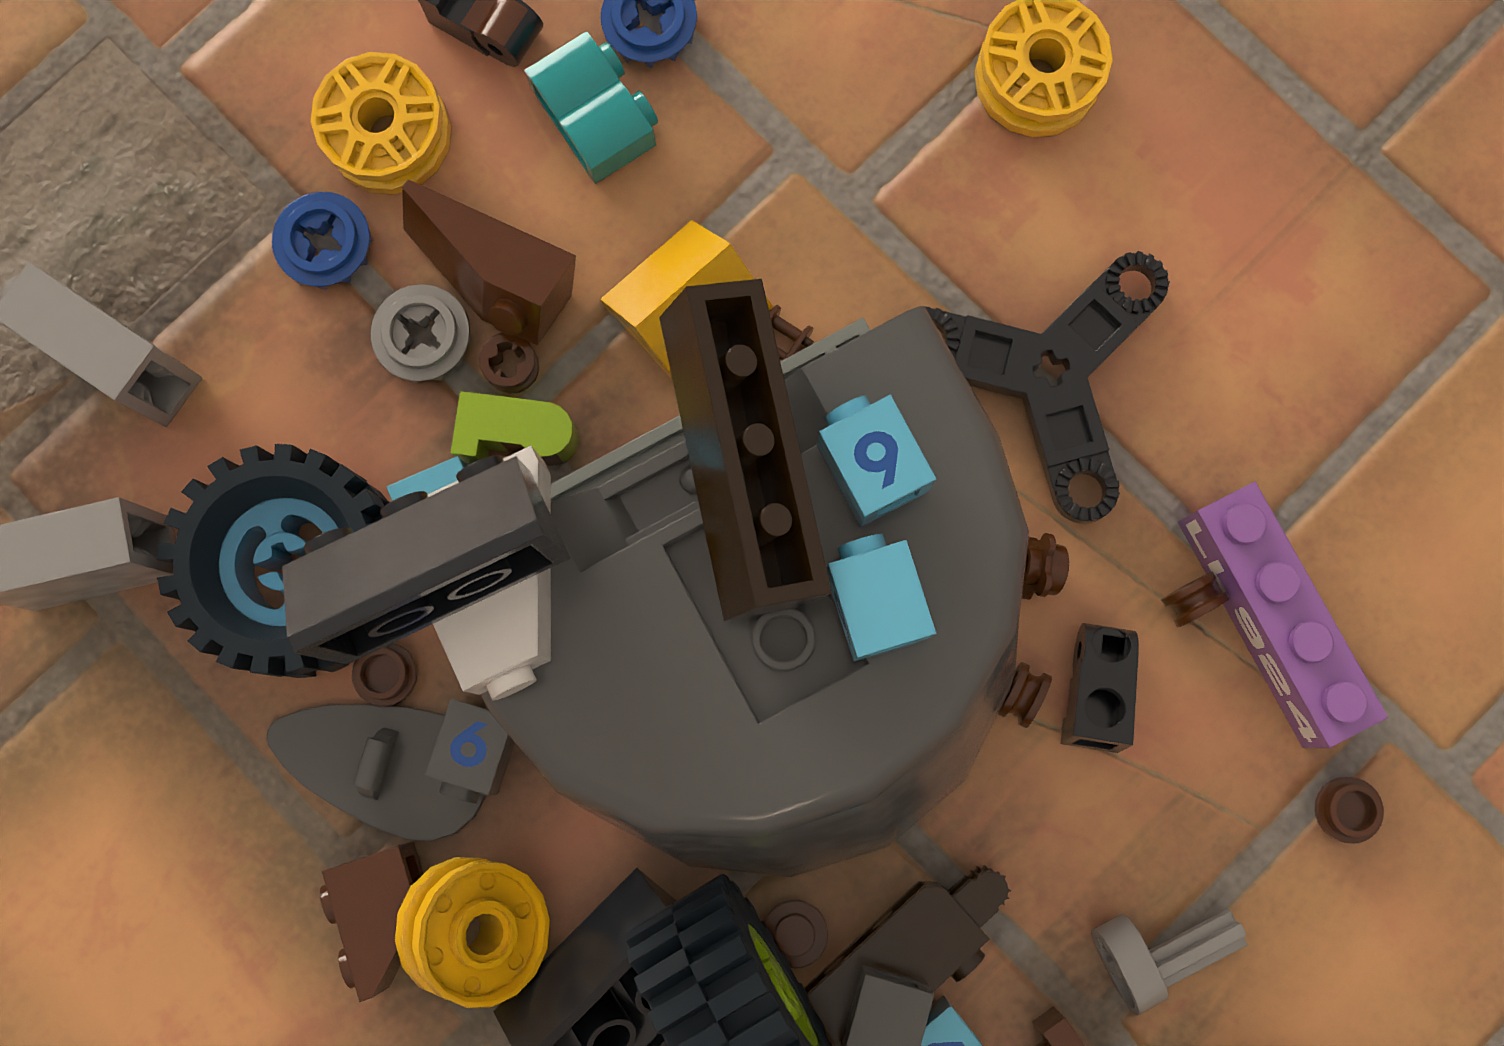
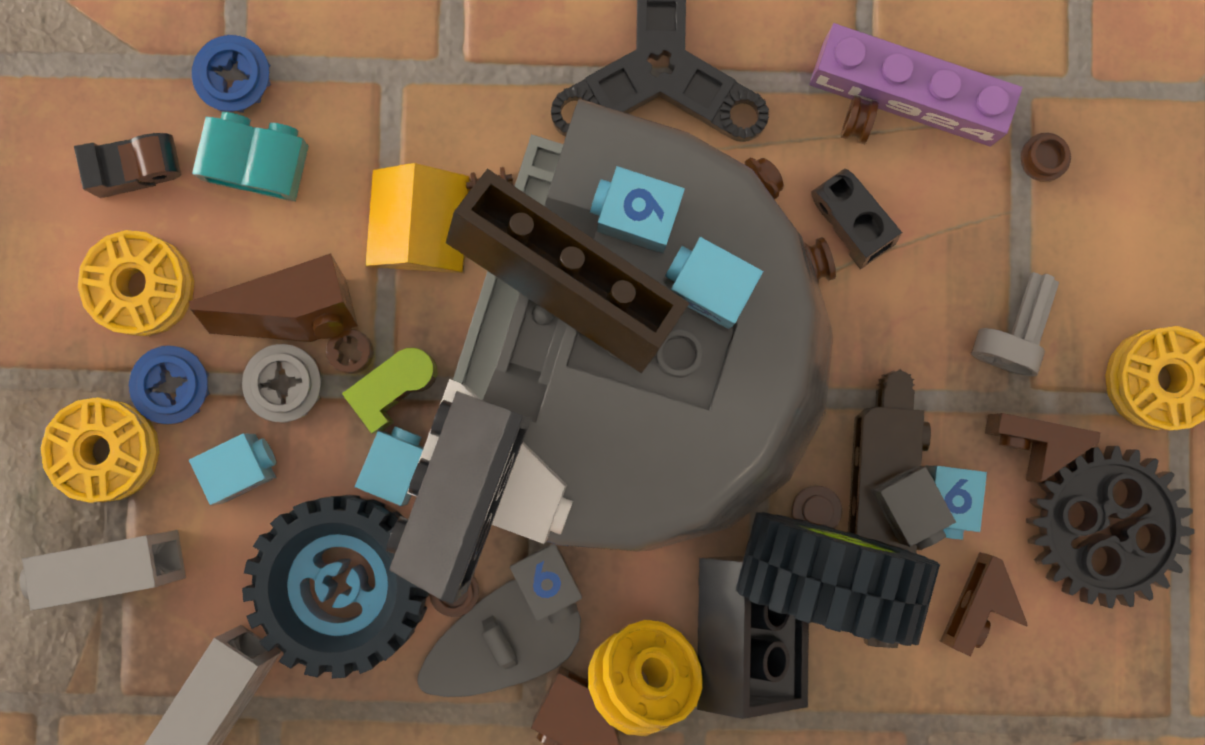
camera: 55 degrees left, 5 degrees up
none -> yellow wheel [40,397,160,503]
none -> medium azure brick [189,433,276,505]

